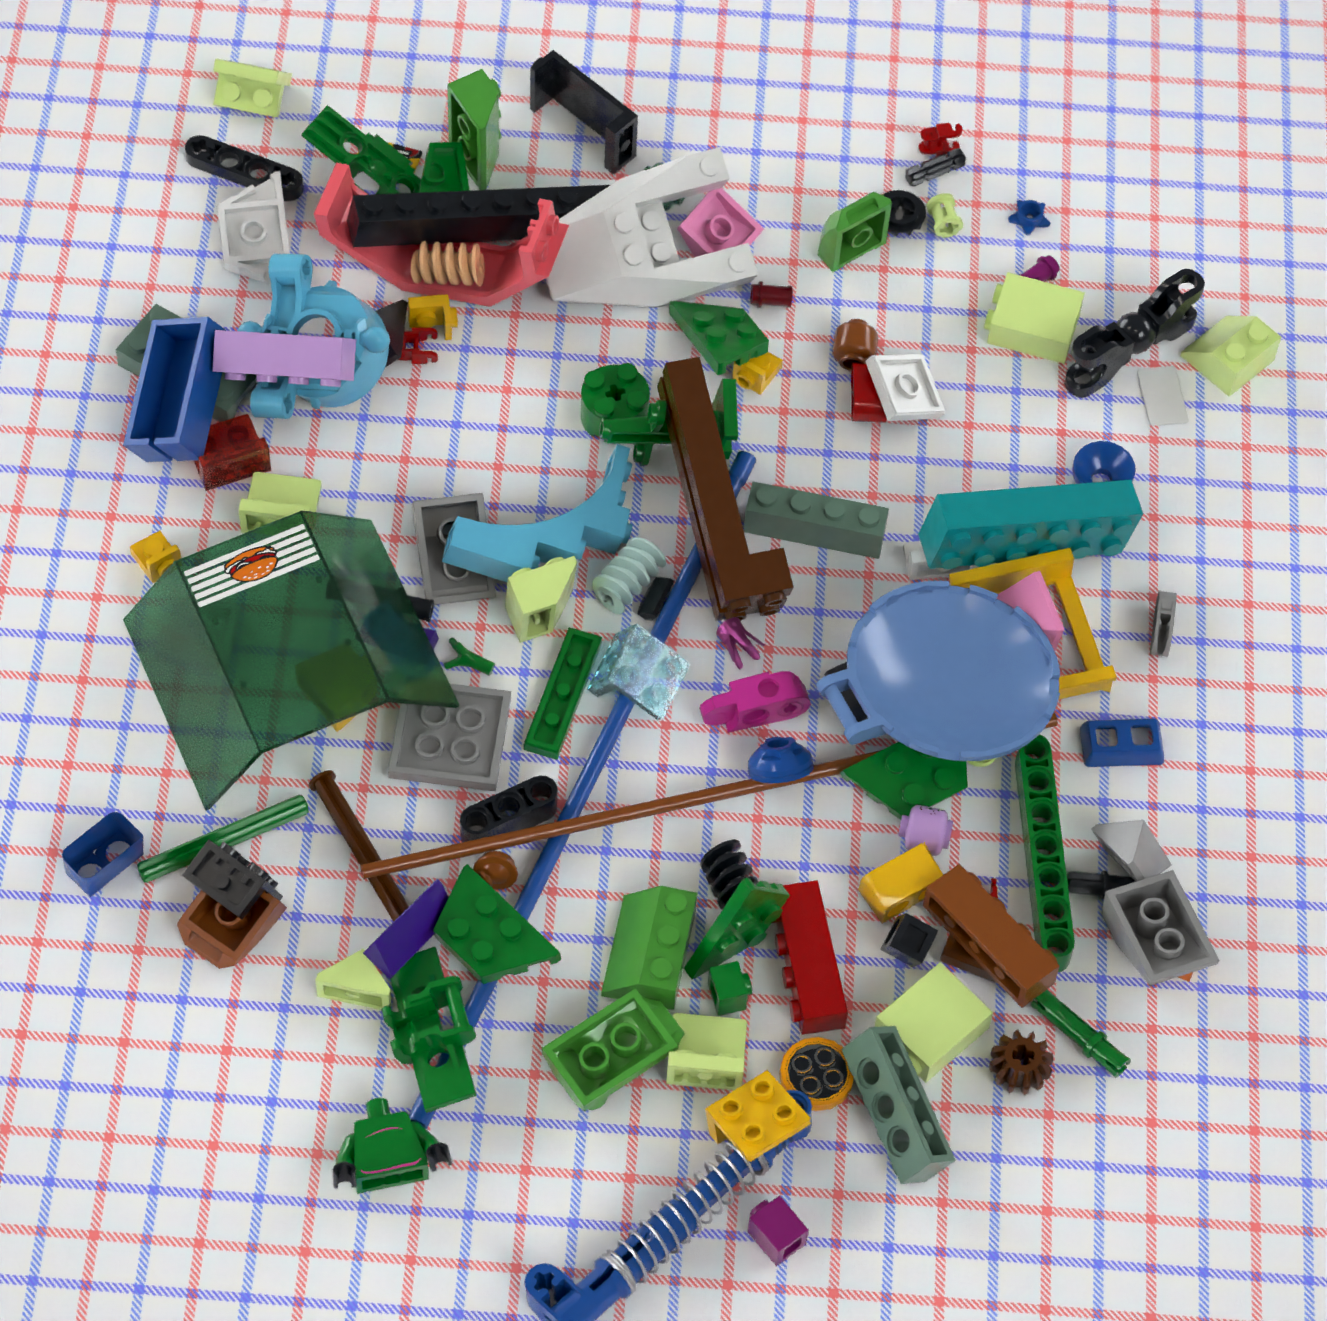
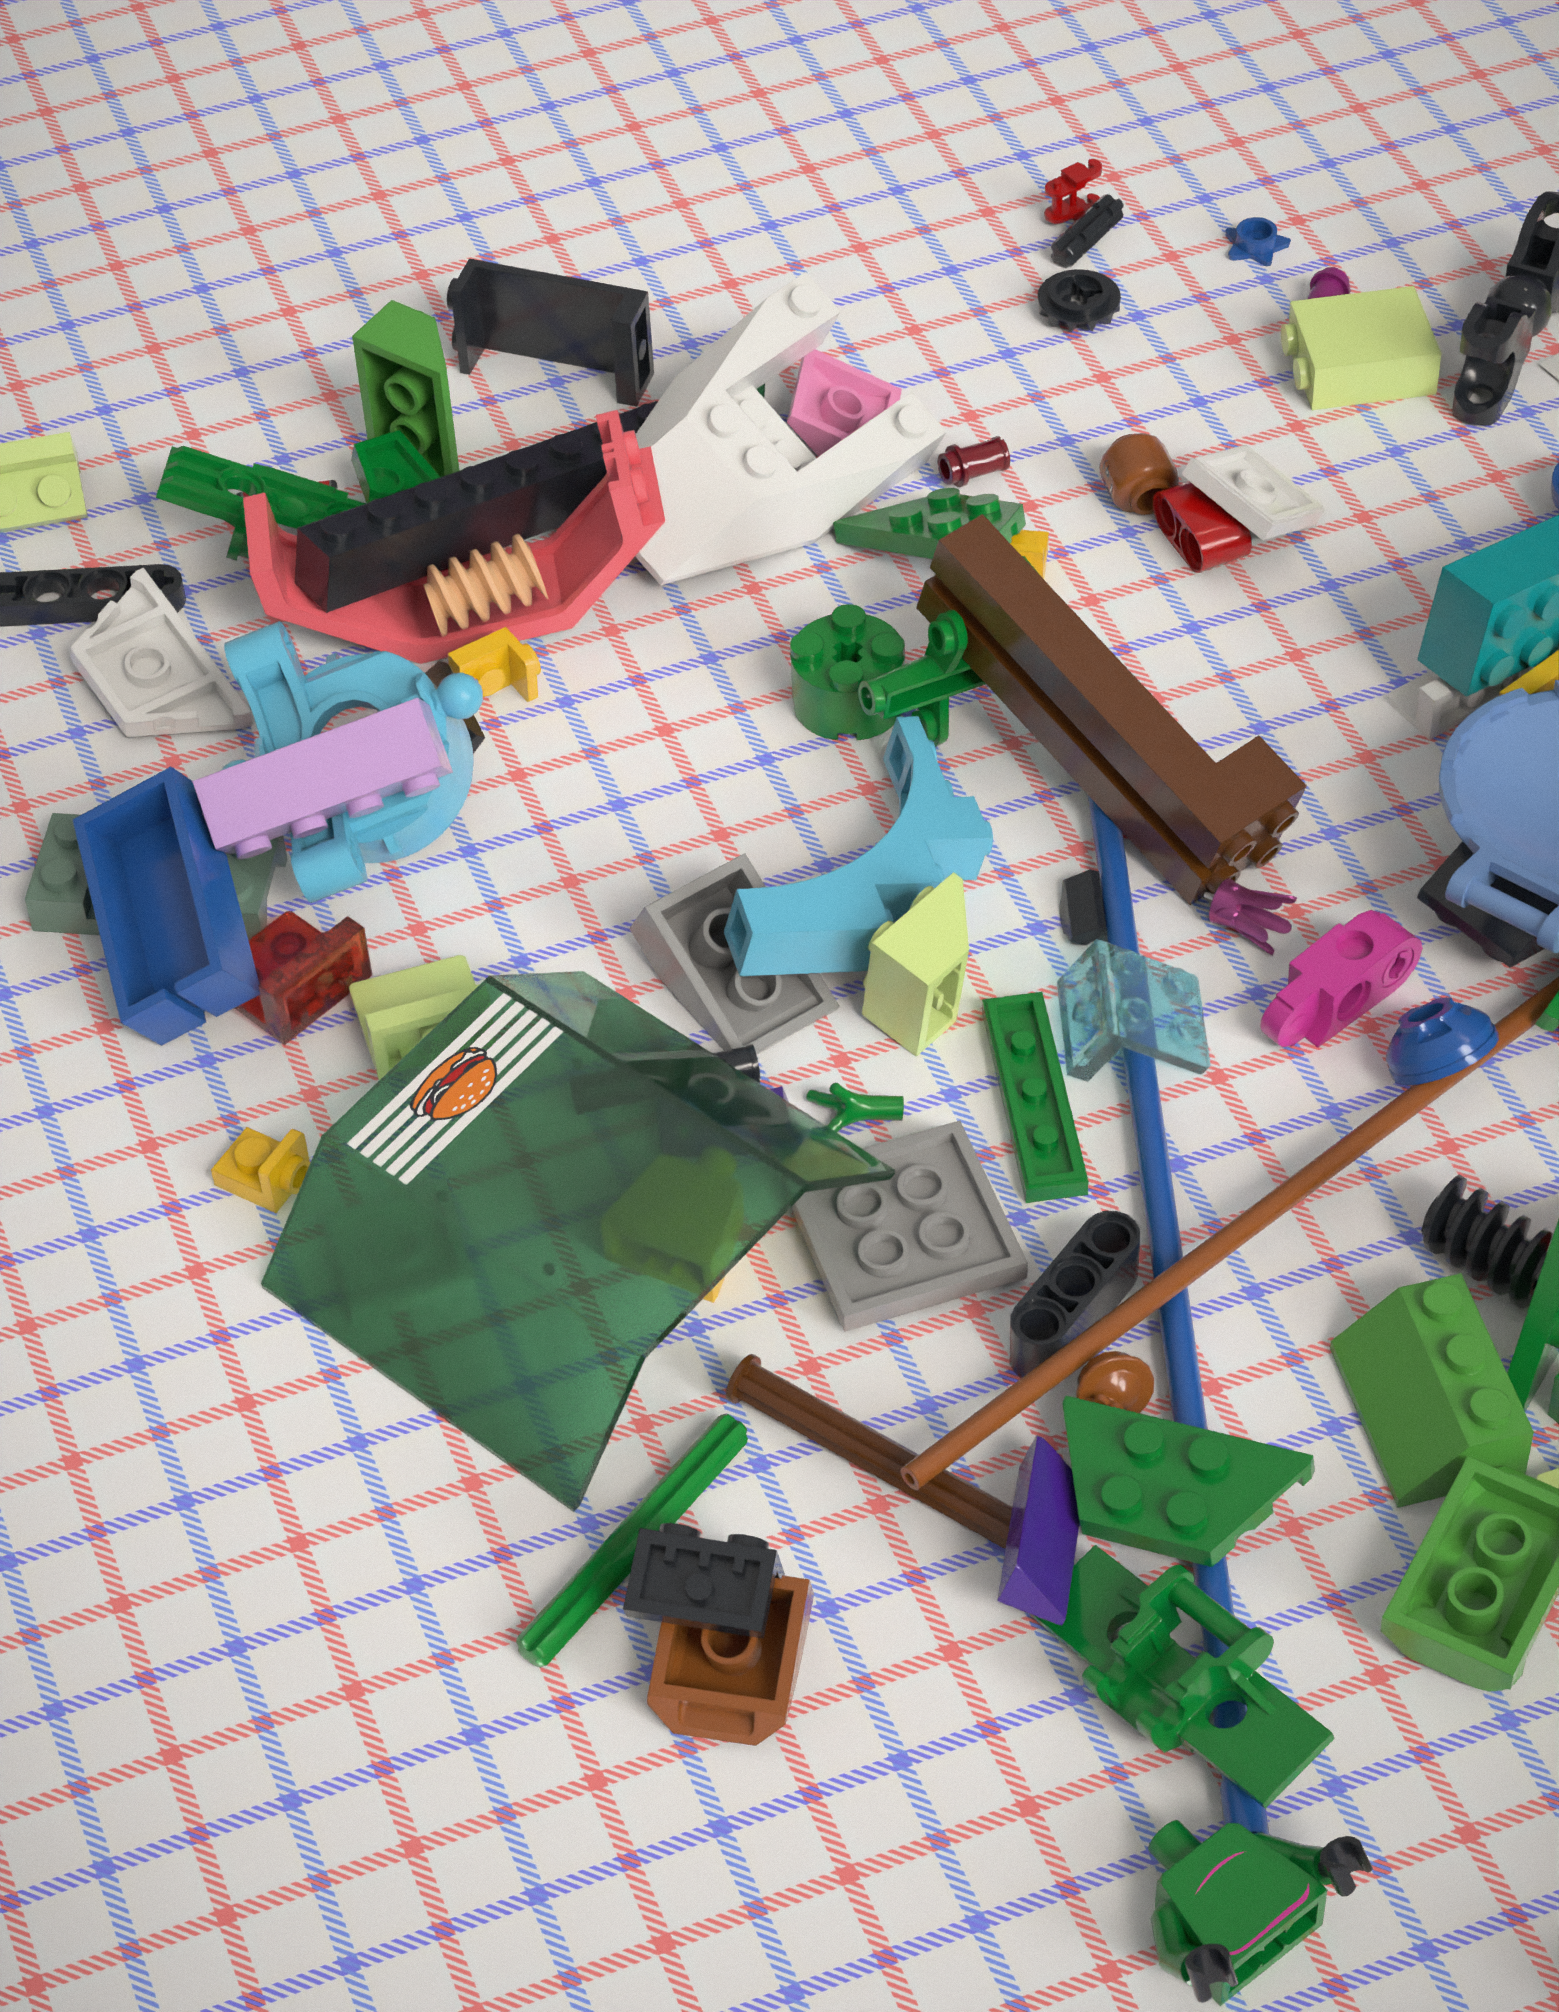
camera: 20 degrees left, 10 degrees down
blue piece [62,812,144,897] -> none
yellowish green slope [315,949,391,1010] -> none
red piece [398,327,438,364] -> none
light aqua piece [592,537,666,615] -> none
sand green brick [744,481,889,559] -> none
bright green slope [817,192,892,272] -> none
yellowish green bush [926,193,963,238] -> none

